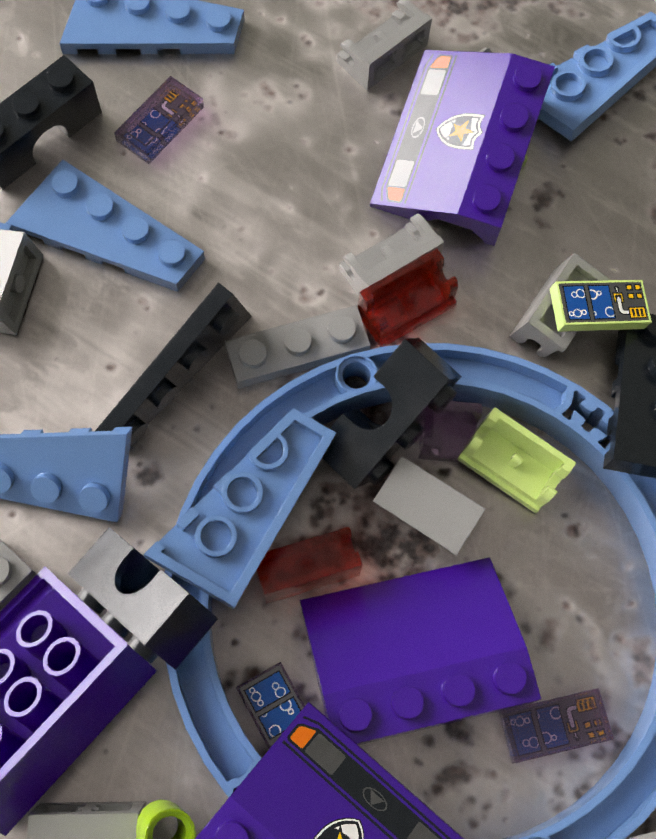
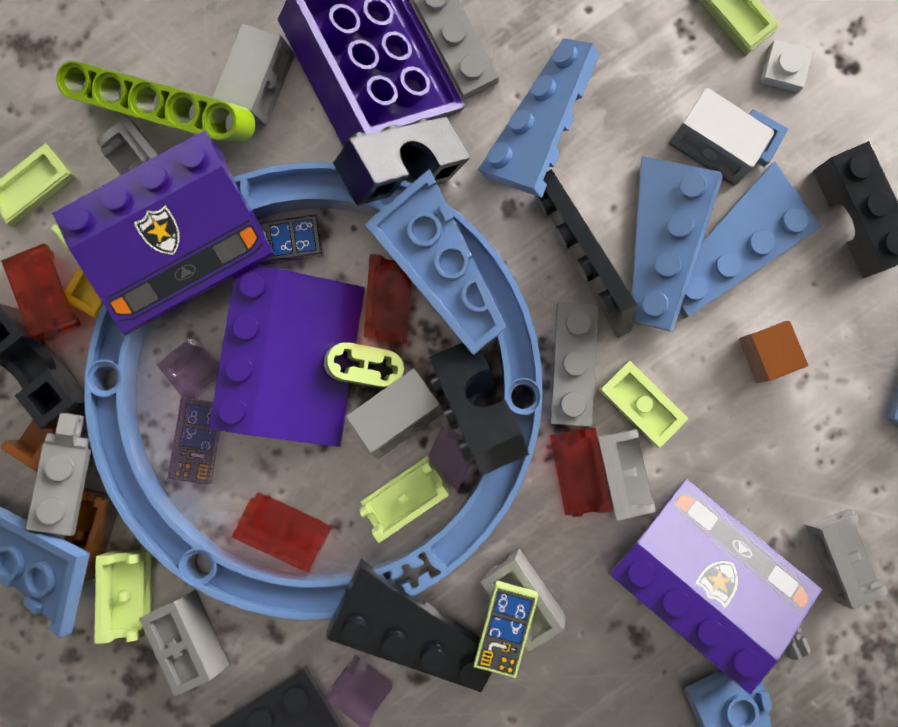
camera: 115 degrees right, 15 degrees up
clear purple tile [114,76,204,164] -> none
none -> clear purple panel [157,338,219,399]
none -> clear red hinge [231,492,333,573]
none -> yellowish green beam [324,343,404,388]
none -> yellowish green plate [599,361,689,448]
none -> medium blue wing [632,156,723,333]
none -> dark orange panel [739,321,809,383]

